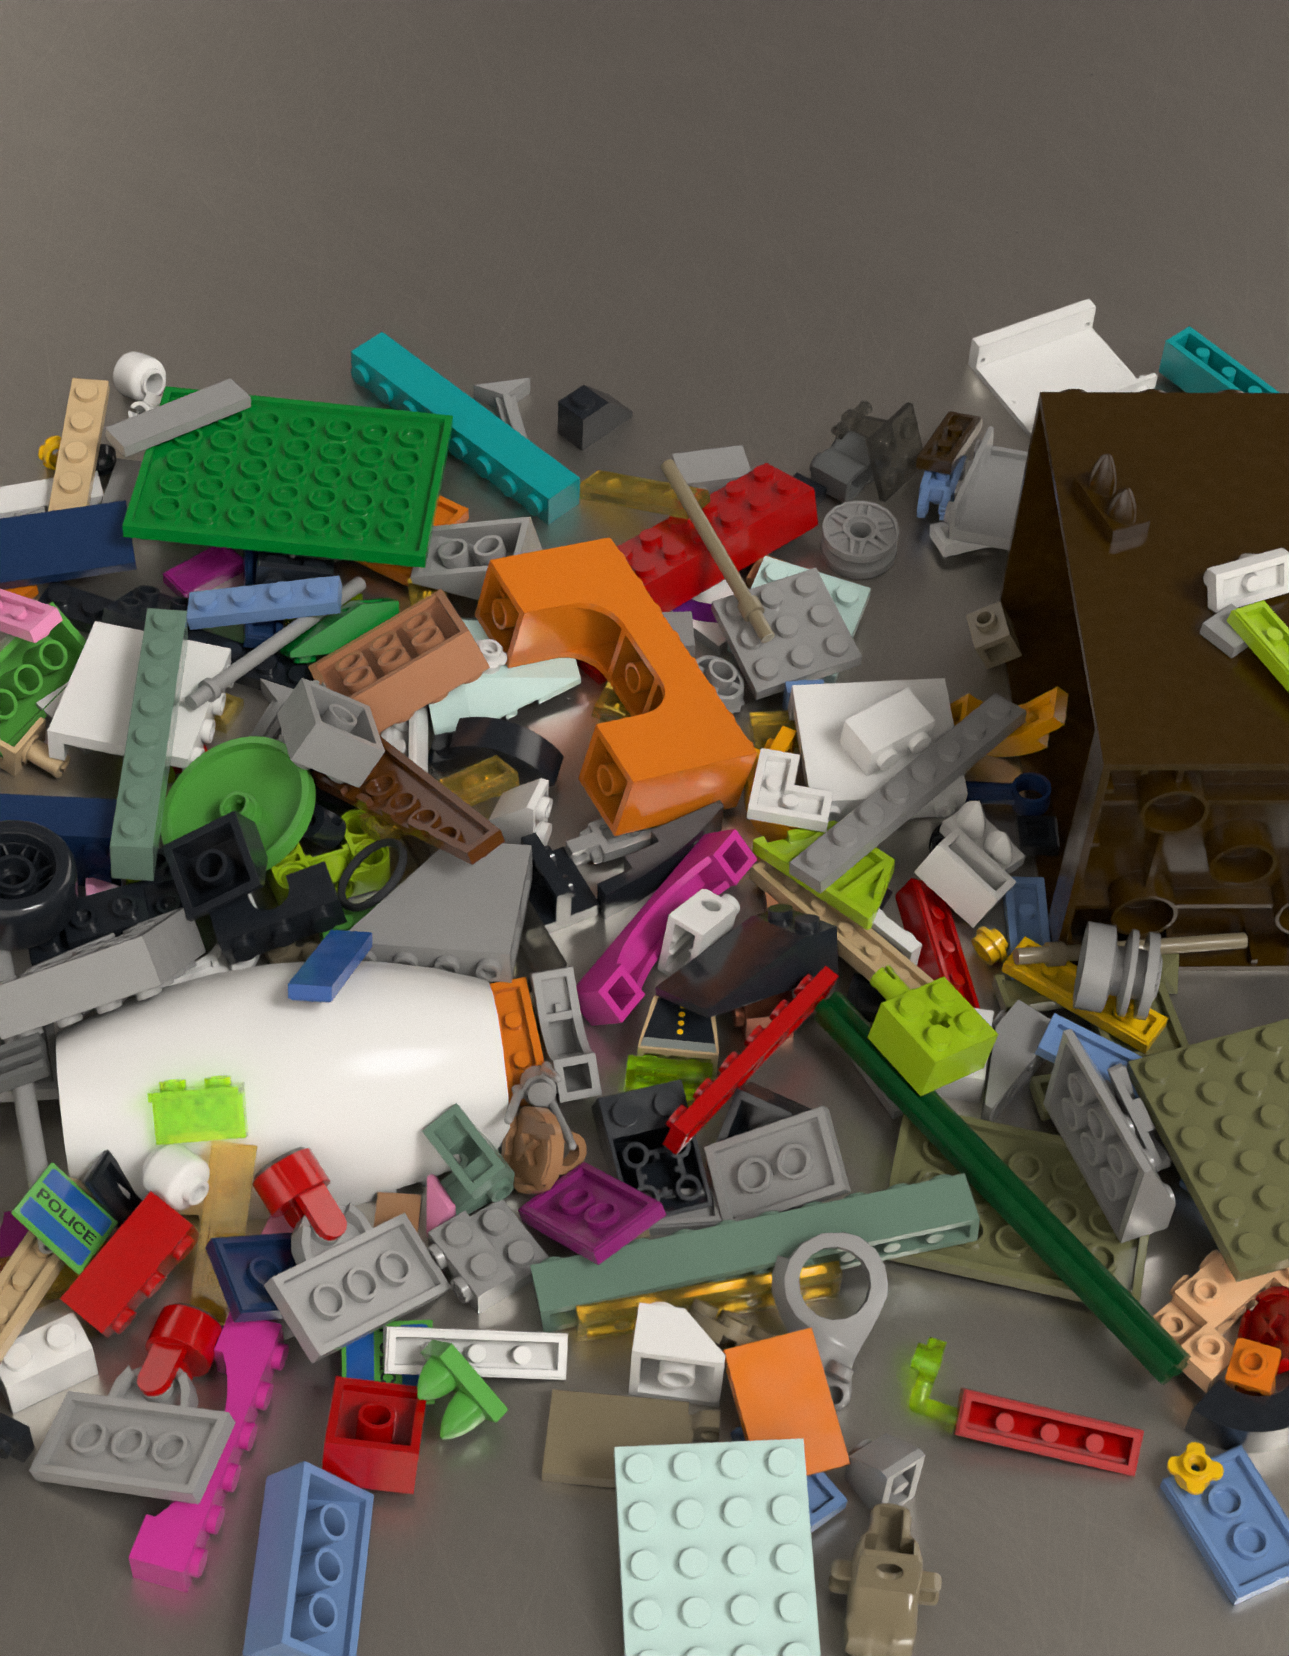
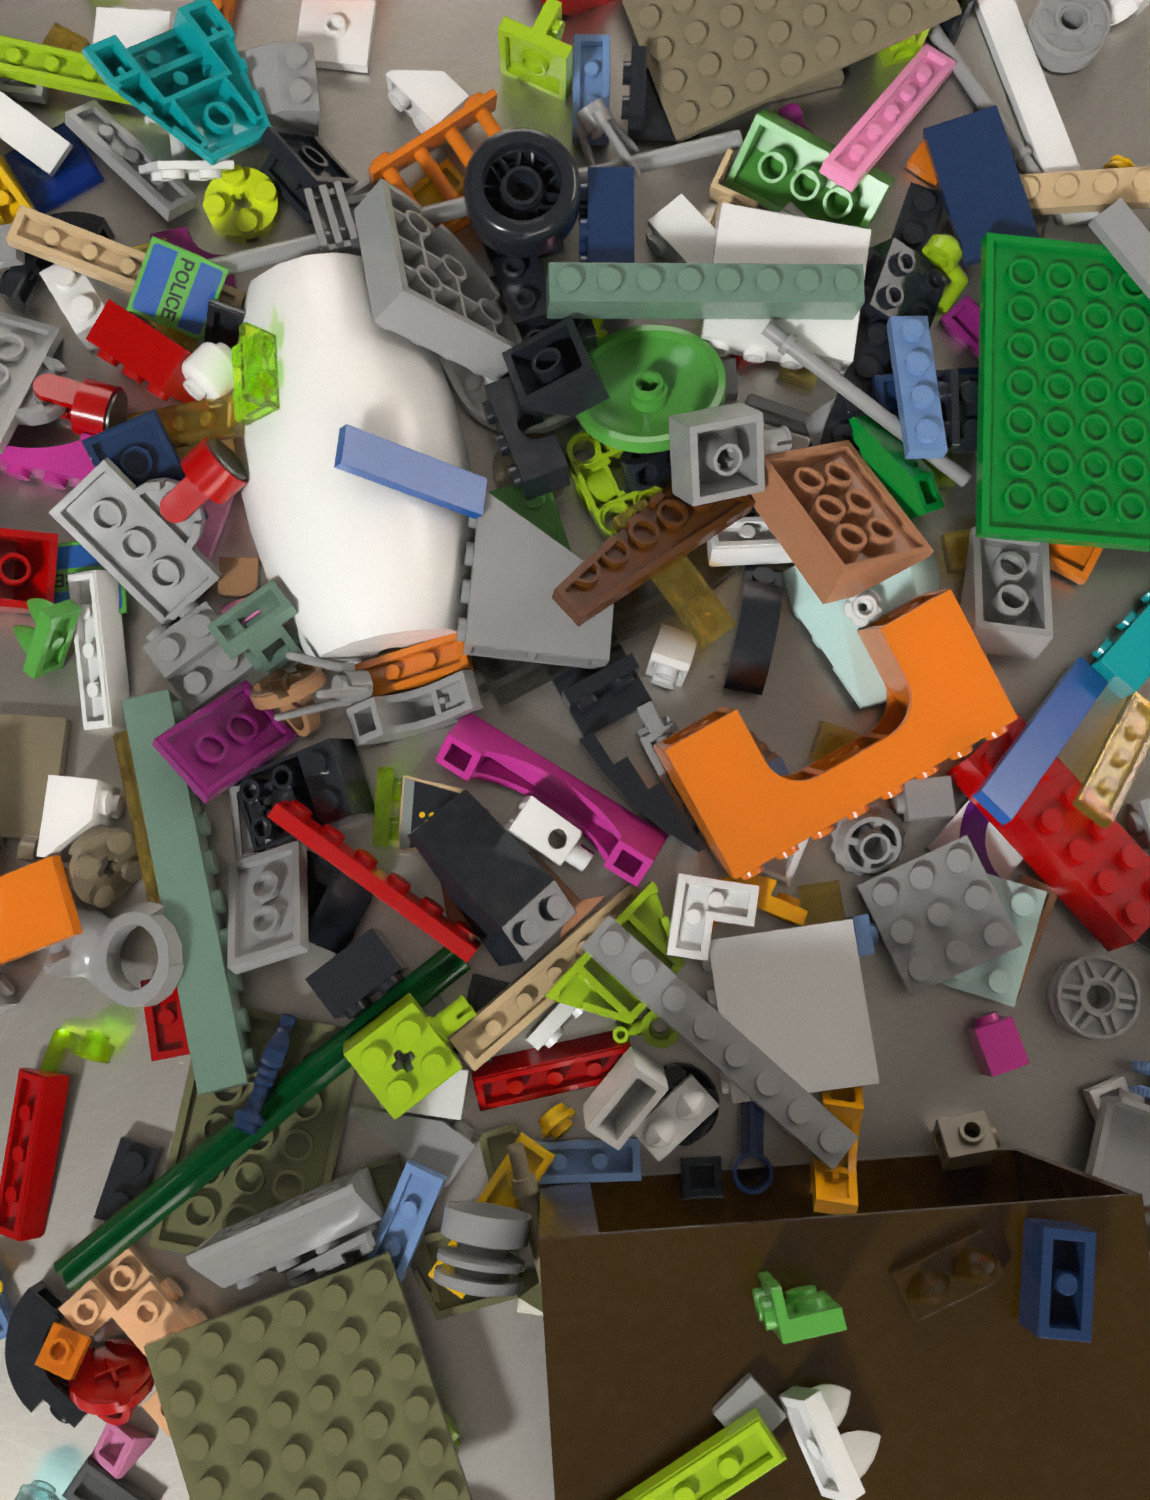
camera: 85 degrees right, 30 degrees up
black tyre [337,838,407,912] -> none
dark tan bar [660,459,775,643] -> none
white brick [839,687,936,776] -> none
none -> black plate [94,1135,164,1221]
none -> red plate [140,979,190,1061]
none -> dark blue piece [233,1013,297,1135]
none -> black brick [305,928,409,1020]
none -> lime plate [613,1009,679,1048]
none -> white brick [646,193,717,263]
none -> bright green bracket [752,1271,847,1344]
none -> lime plate [922,234,969,314]
none -> dark pink brick [964,1011,1030,1077]
none -> blue tile [972,656,1108,825]
none -> dark blue brick [1018,1217,1096,1343]

